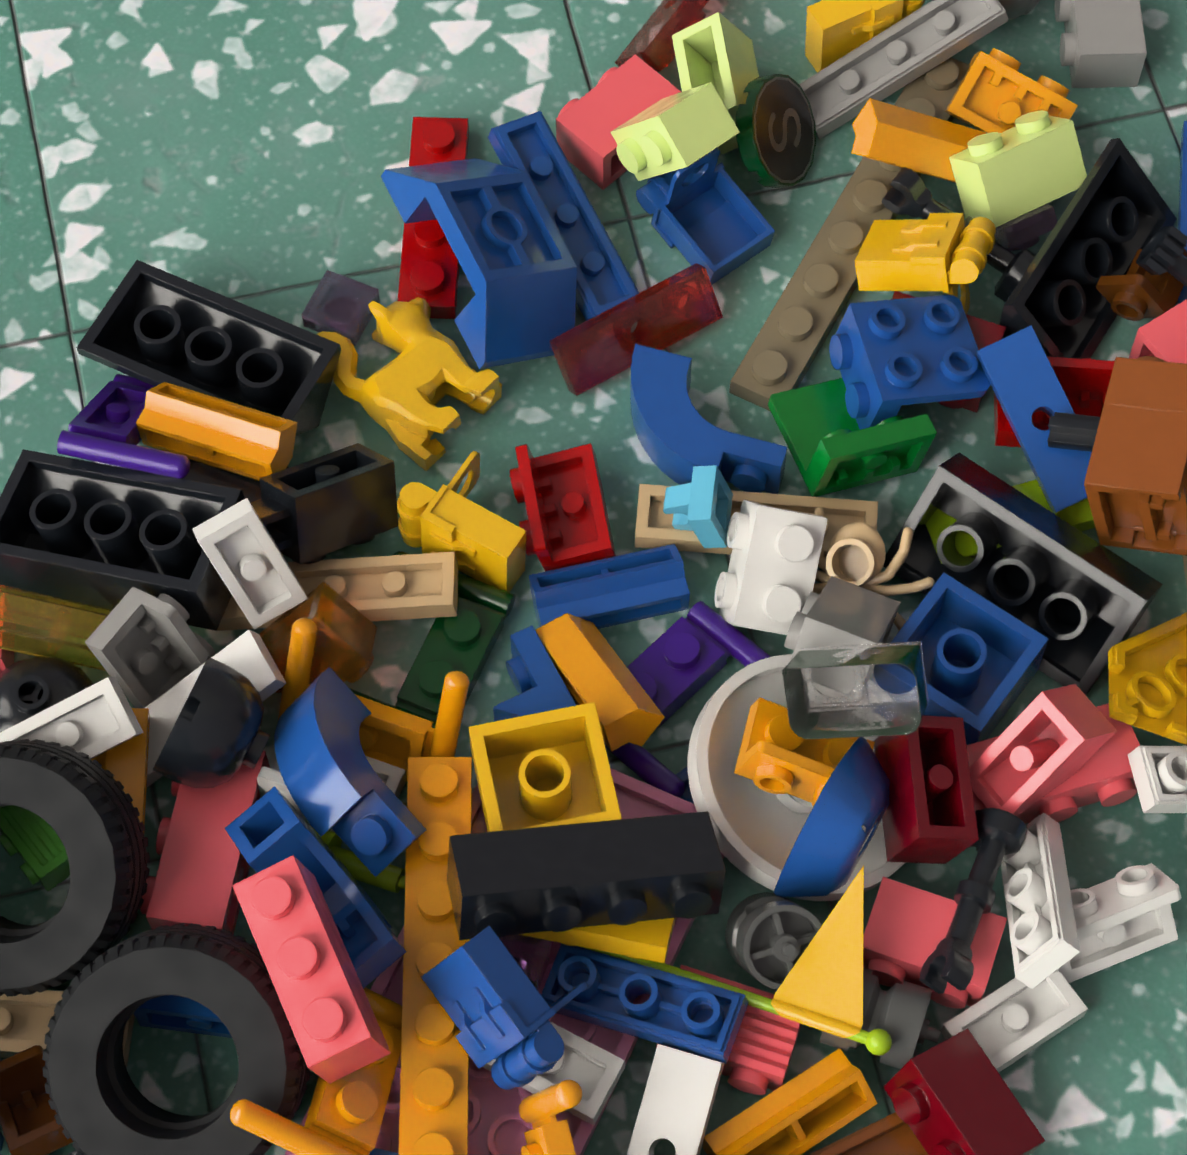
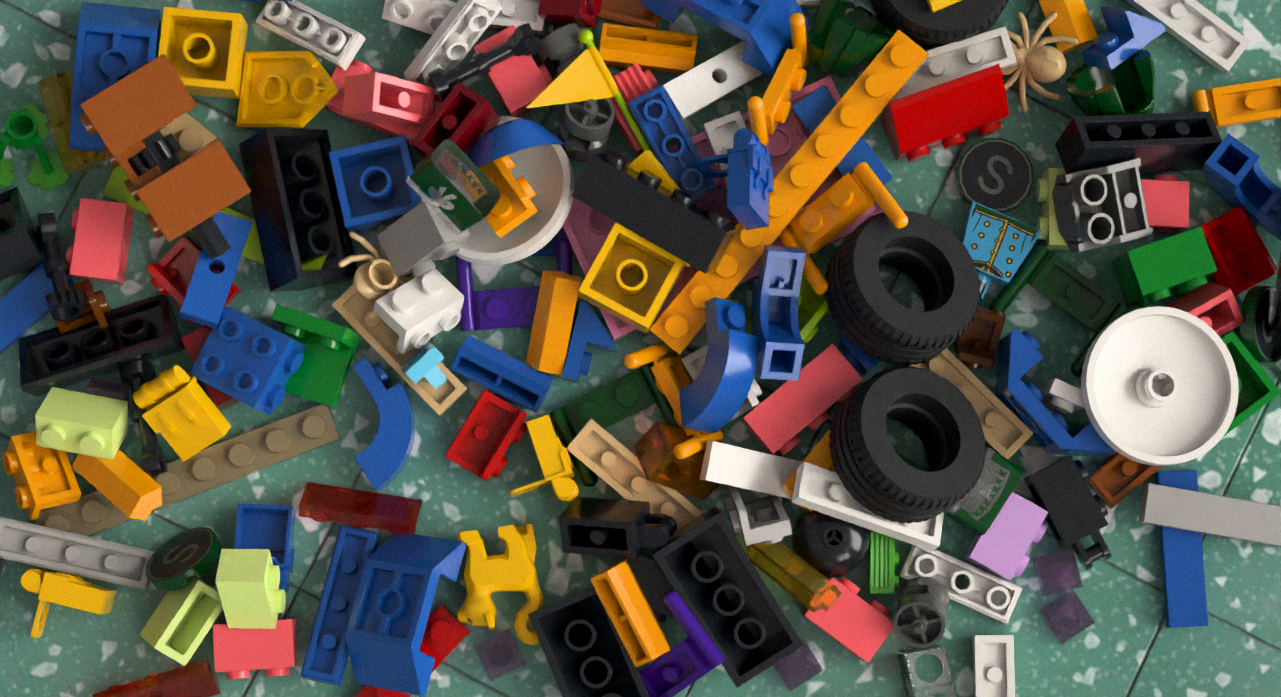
camera: 145 degrees left, 20 degrees up
black cylinder [153,656,270,788] -> none
white plate [192,498,308,630] -> none
coral brick [232,855,391,1084] -> none

